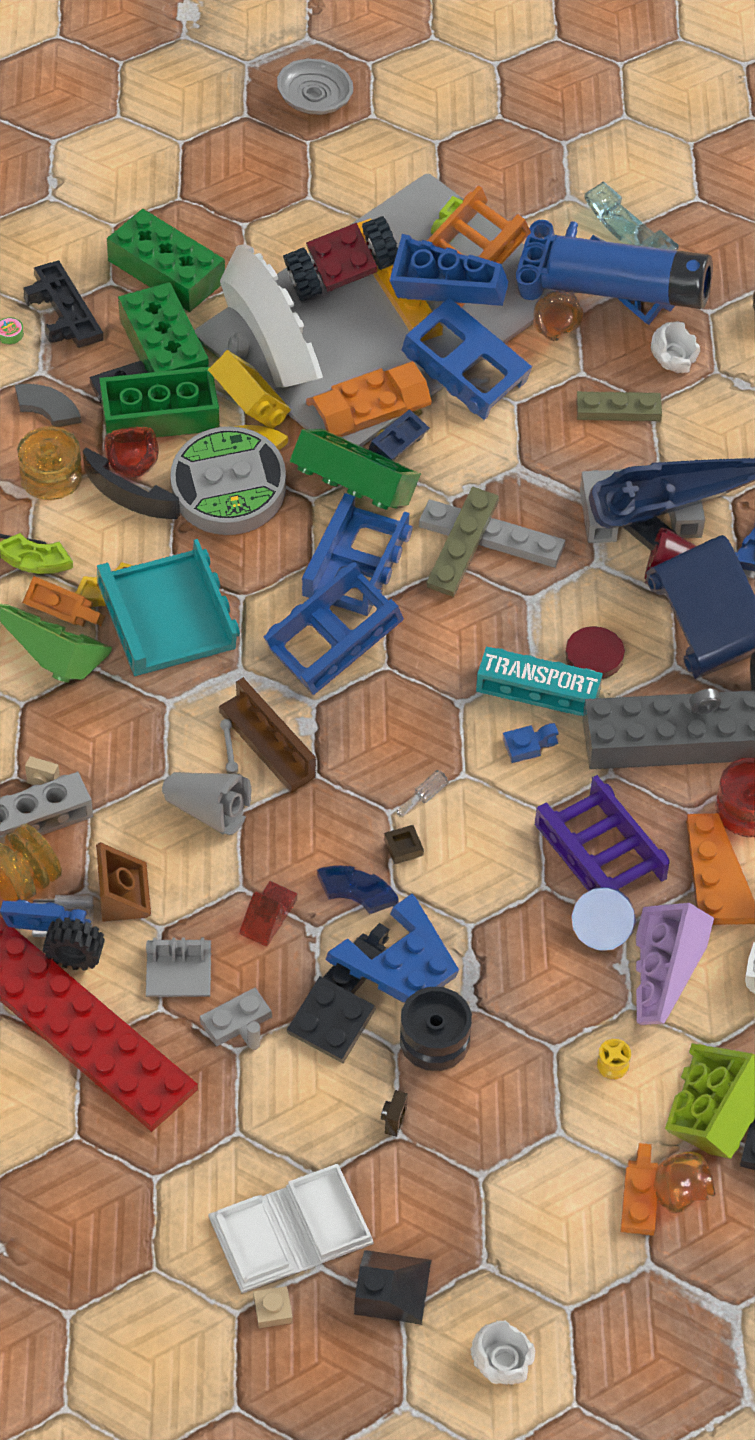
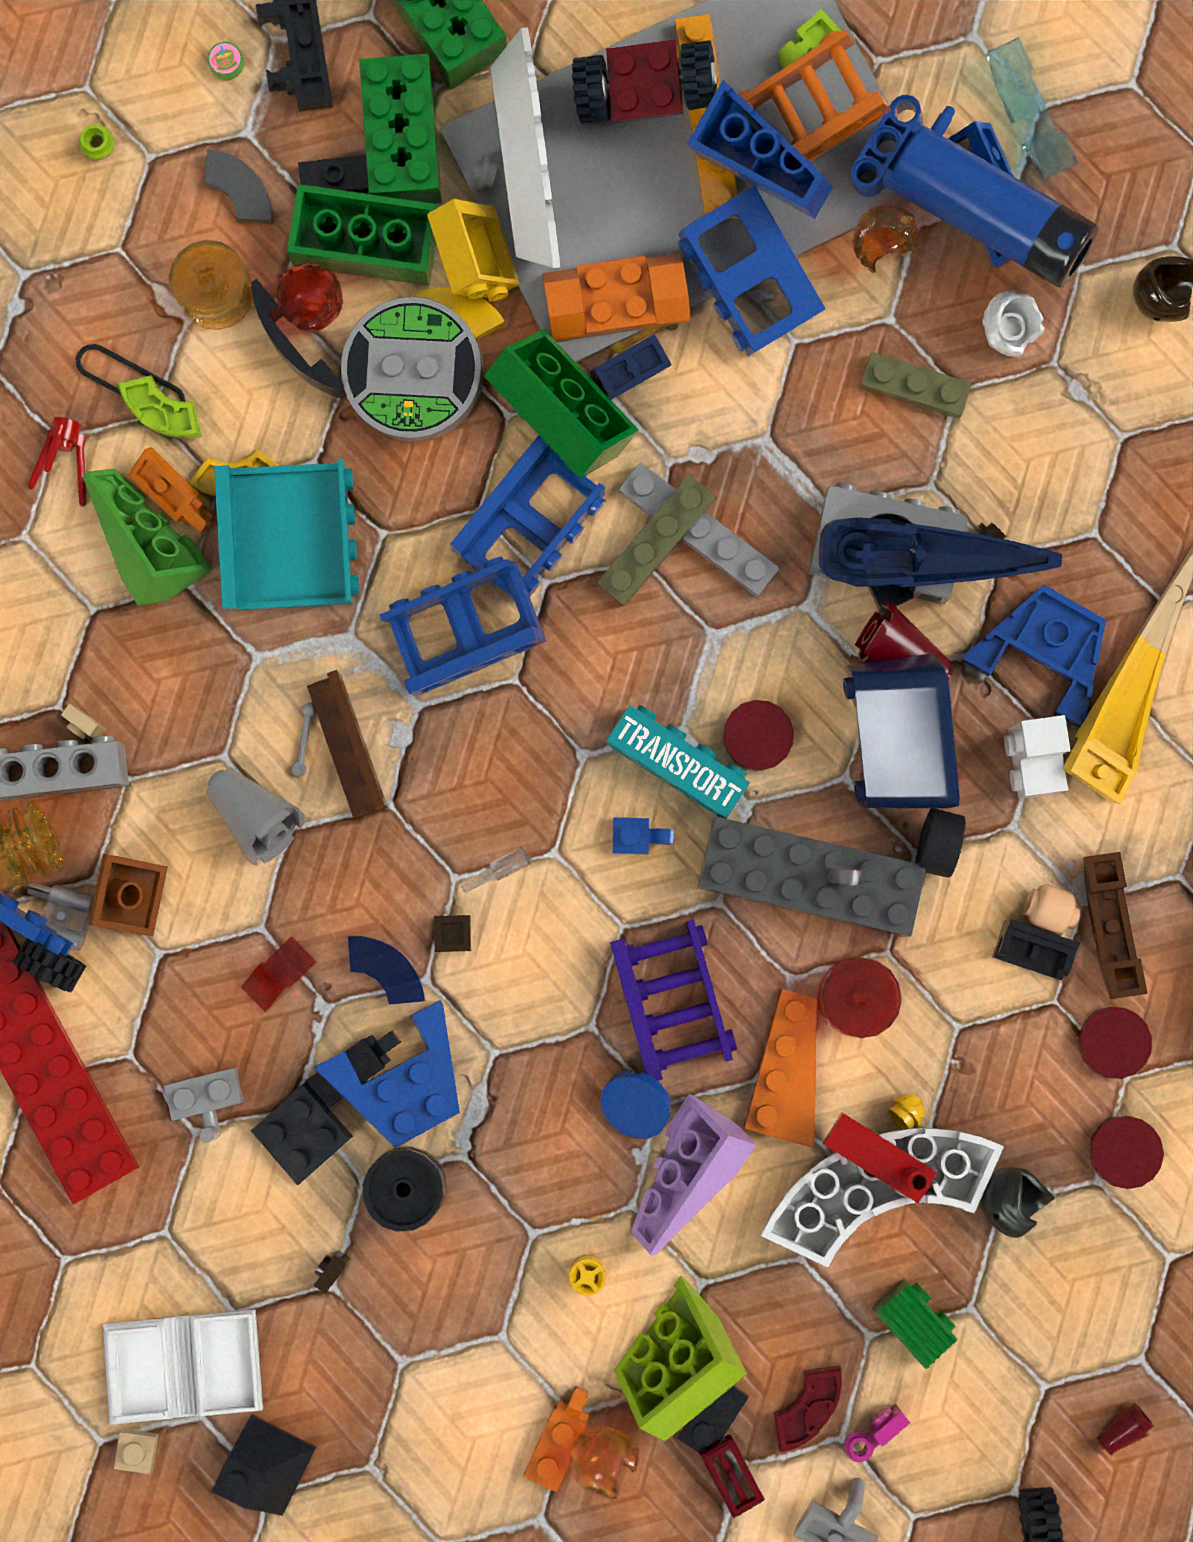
camera: 20 degrees right, 30 degrees up
light grey hinge [146,937,211,997] -> none

